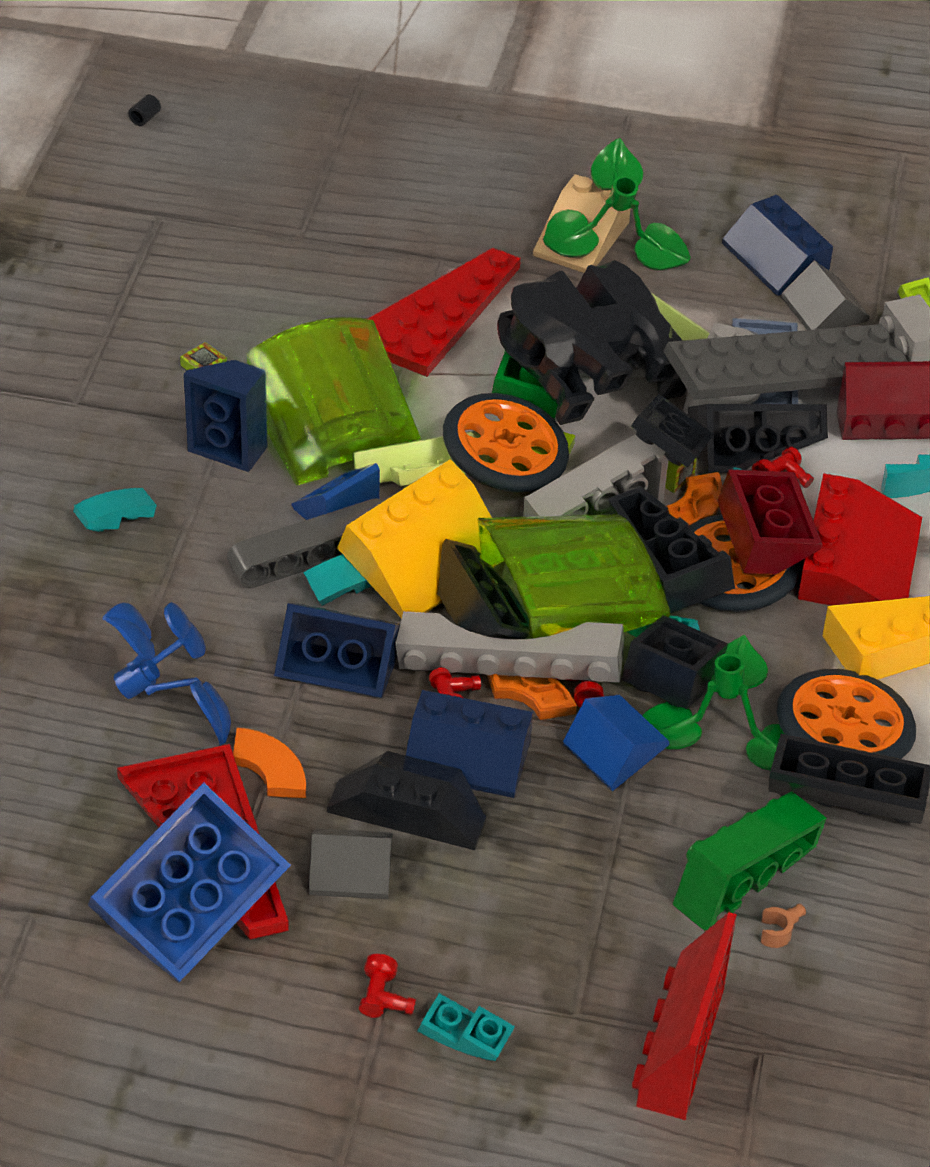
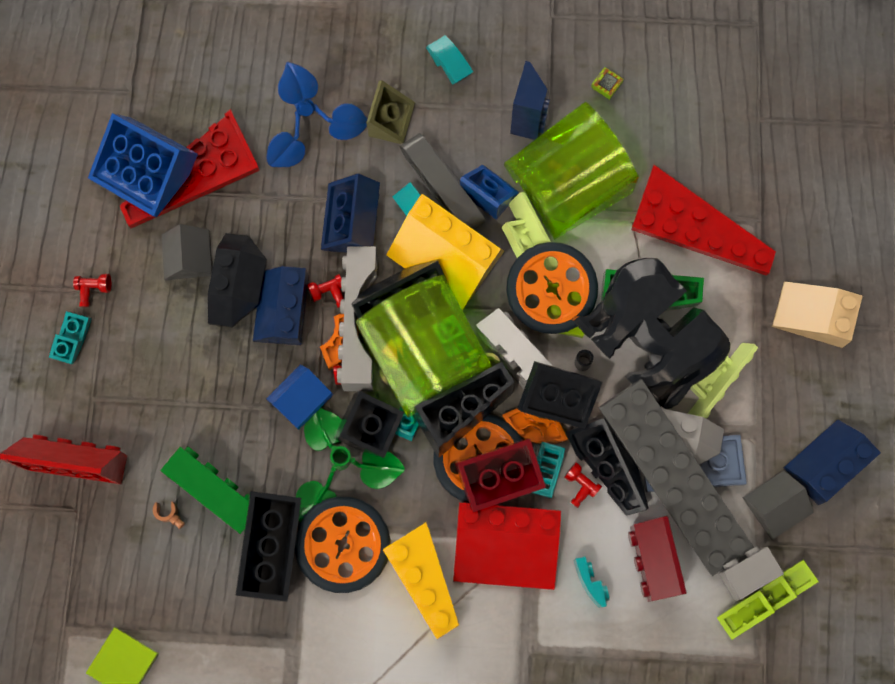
camera: 85 degrees right, 30 degrees up
orange tile [233,728,306,798] -> none
green plant [543,138,690,270] -> none
none -> olive slope [366,80,415,144]
none -> black hinge [574,349,594,371]

